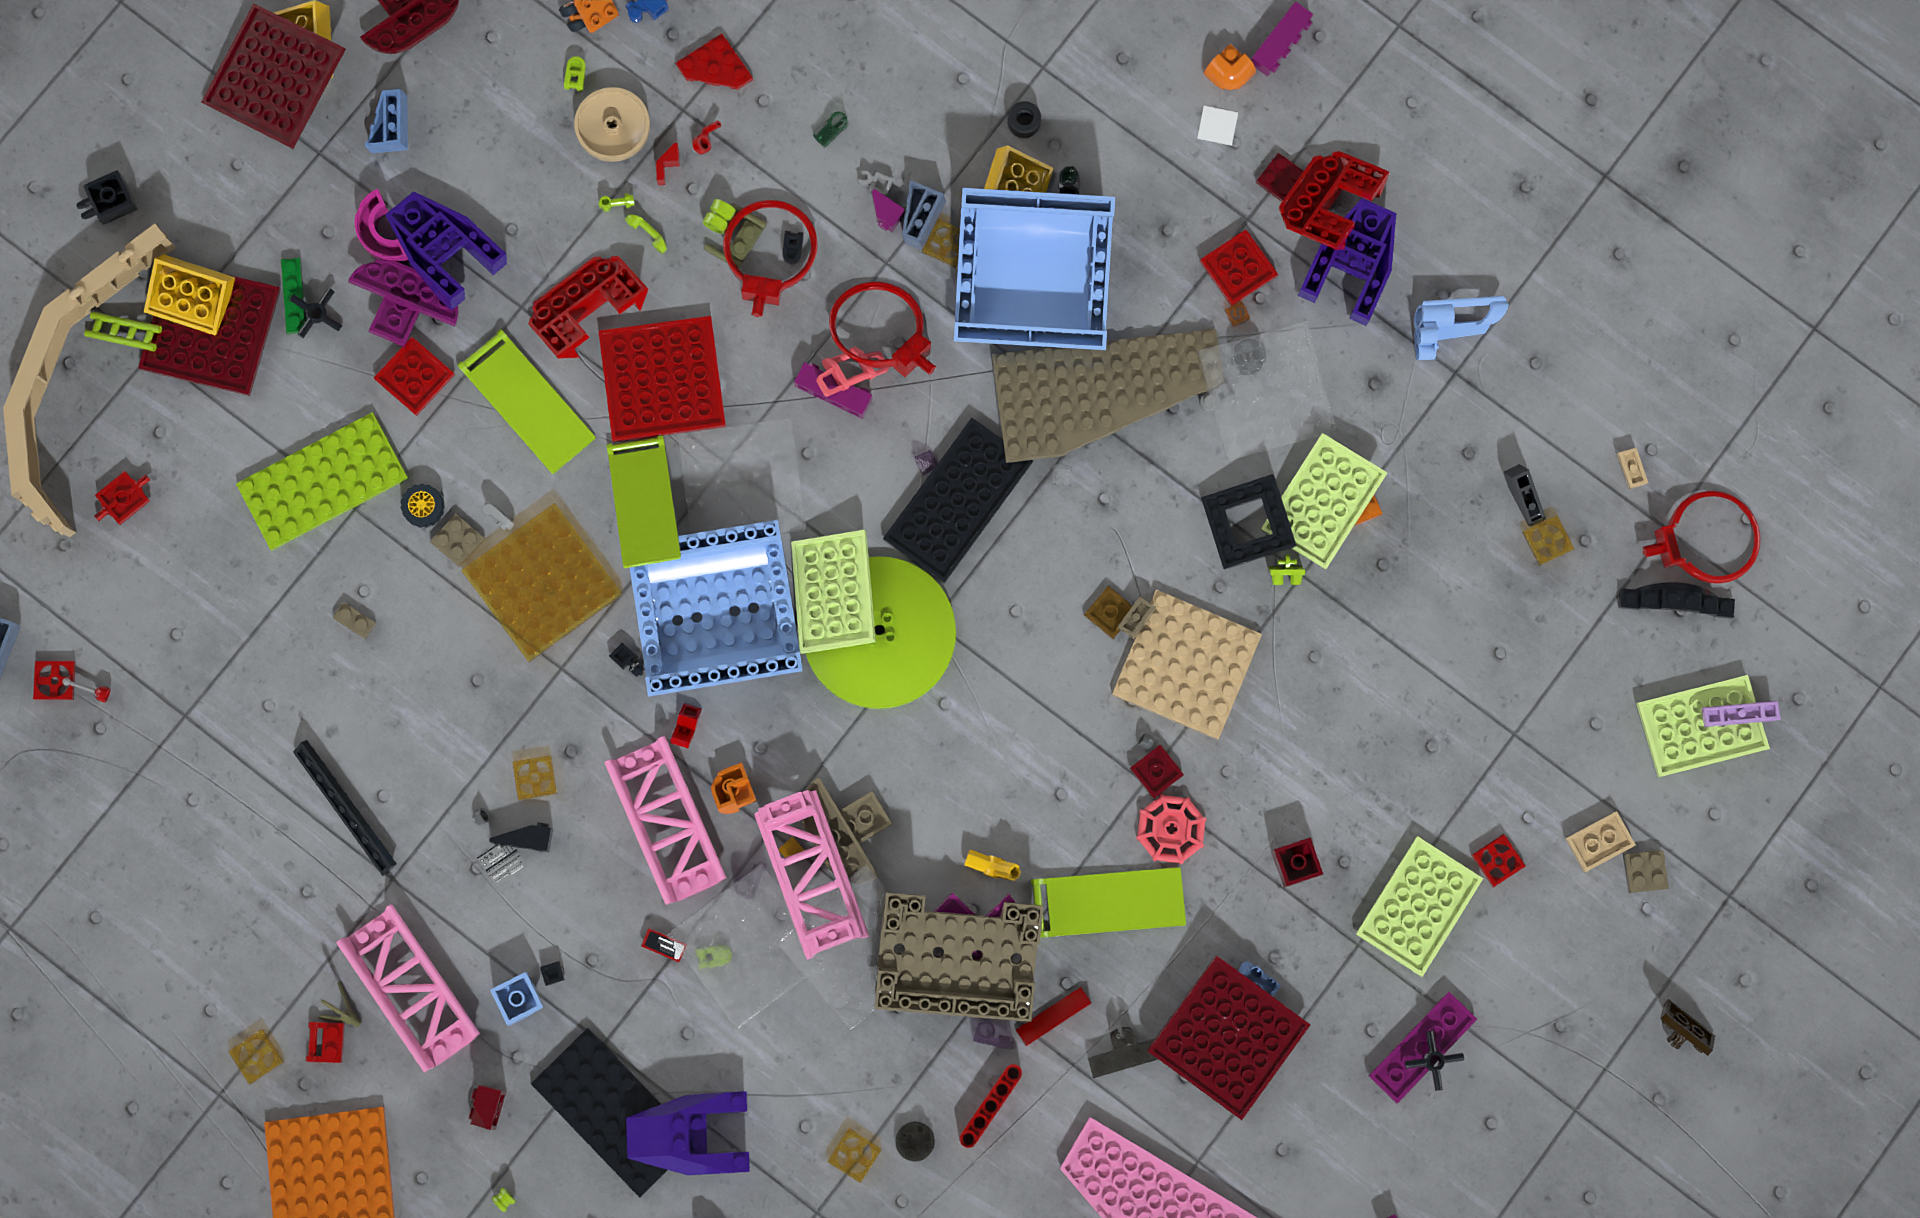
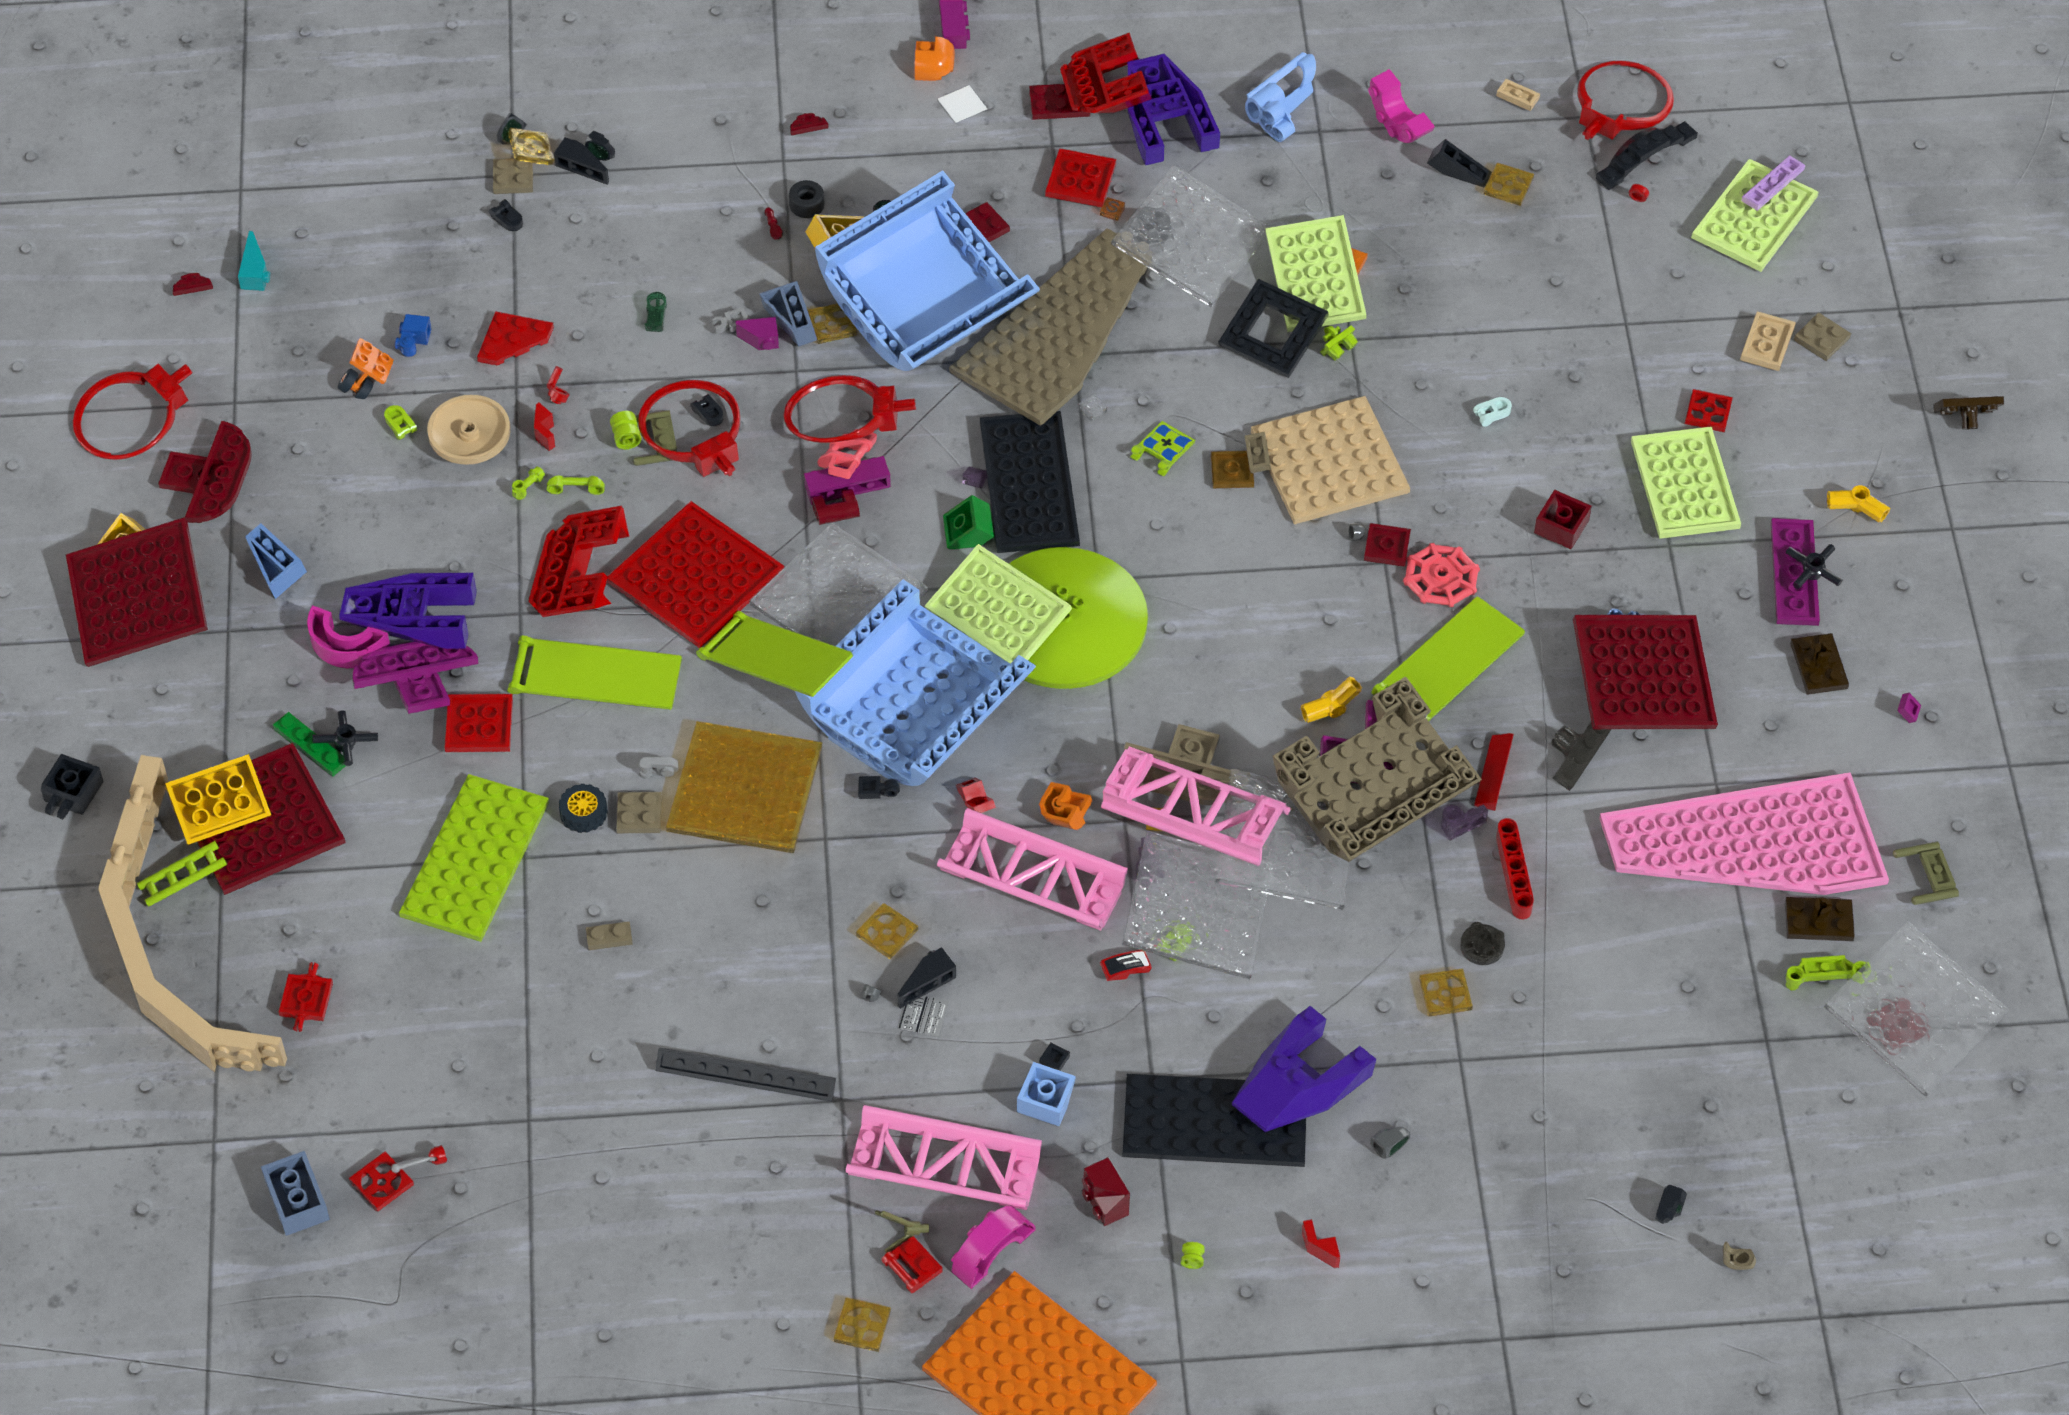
camera: 35 degrees left, 25 degrees down
none -> dark red piece [764,207,783,240]
none -> dark red plate [790,113,829,136]
none -> dark red connector [811,489,860,525]
none -> green slope [943,495,994,550]
none -> dark pink brick [951,1206,1036,1289]
none -> dark red plate [965,202,1010,242]
none -> lime flag [1130,421,1195,476]
none -> dark pink brick [1368,69,1435,143]
none -> light aqua plate [1473,397,1512,427]
none -> red tile [1628,184,1649,202]
none -> dark brown plate [1790,633,1849,695]
none -> yellow piece [1827,485,1890,522]

